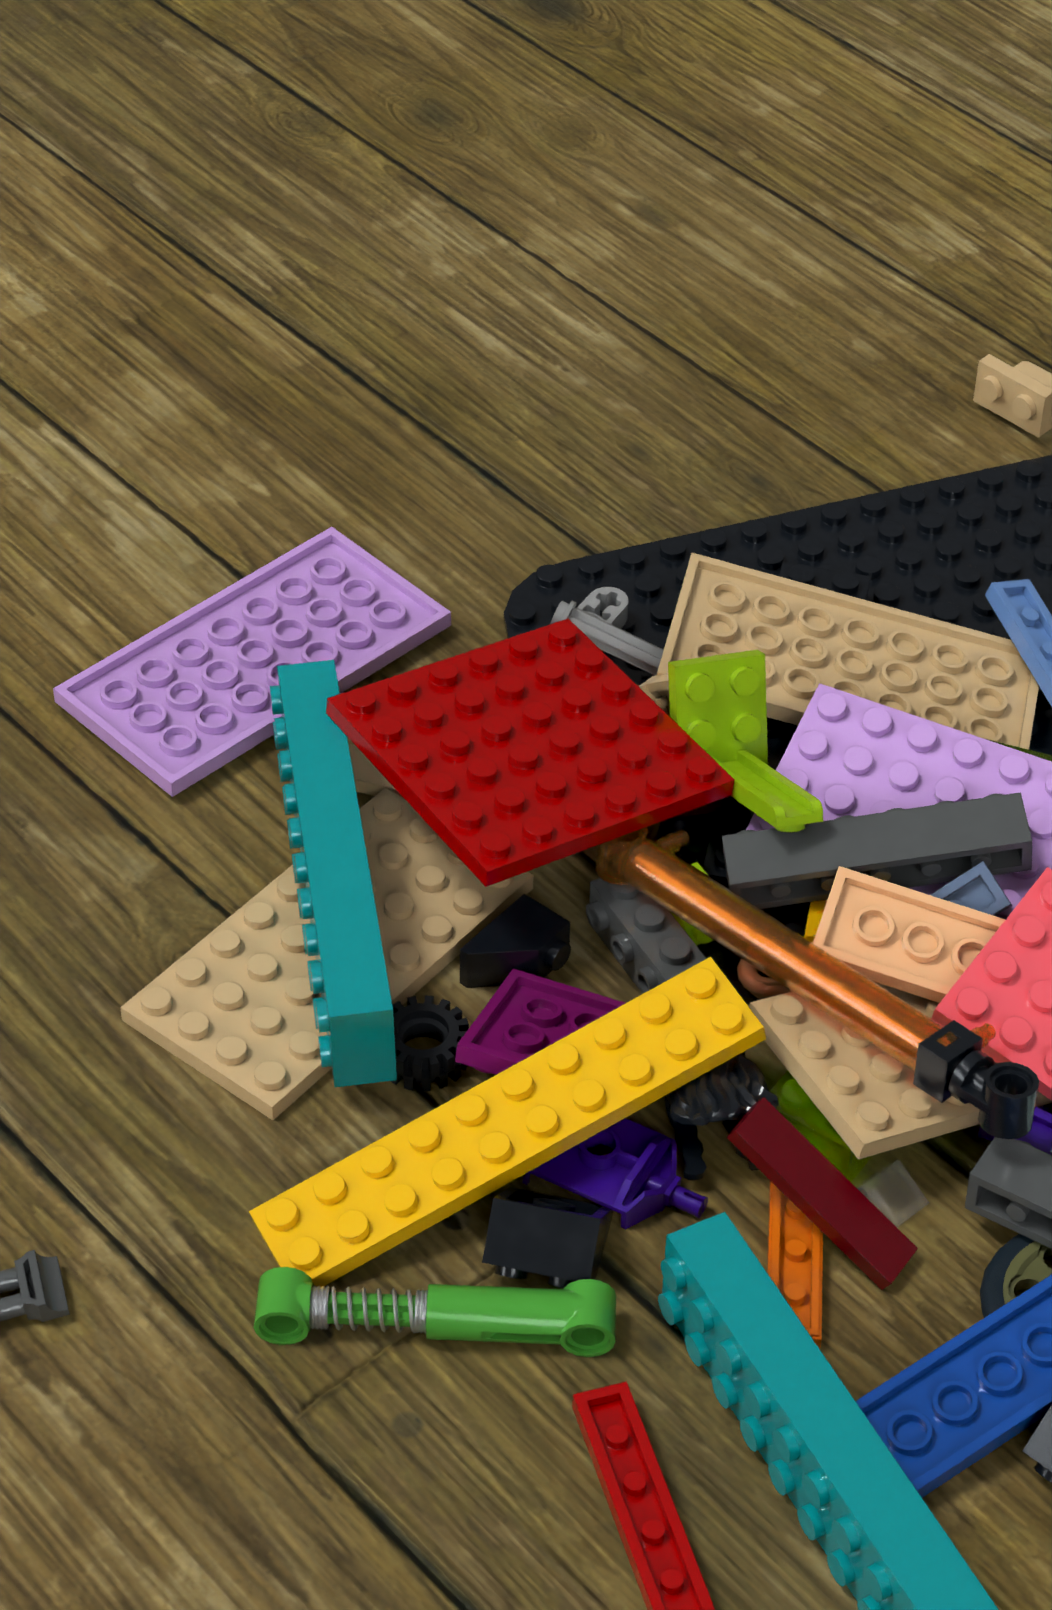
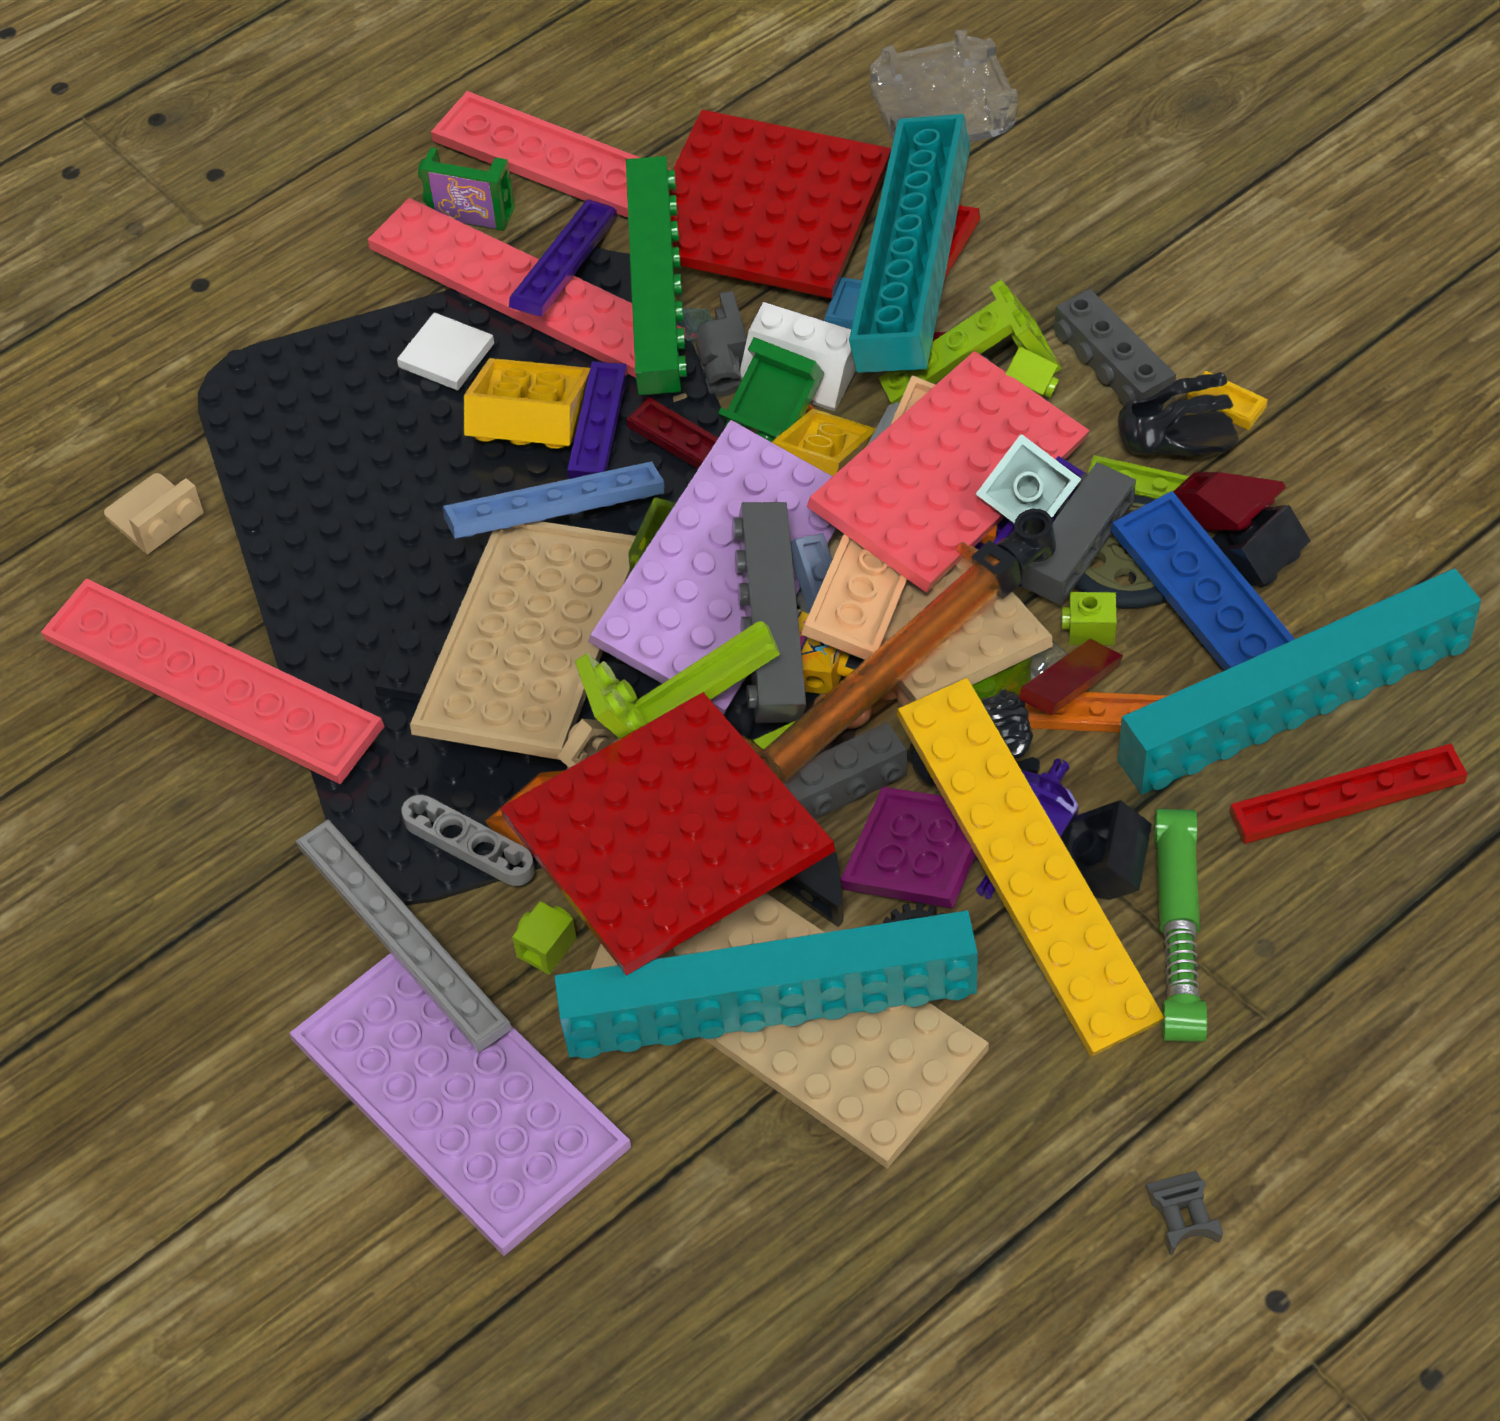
camera: 85 degrees left, 10 degrees up
light grey axle [550,600,664,676] -> none
none -> coral plate [41,578,385,784]
none -> light grey tile [296,819,512,1053]
none -> lime brick [1062,592,1117,645]

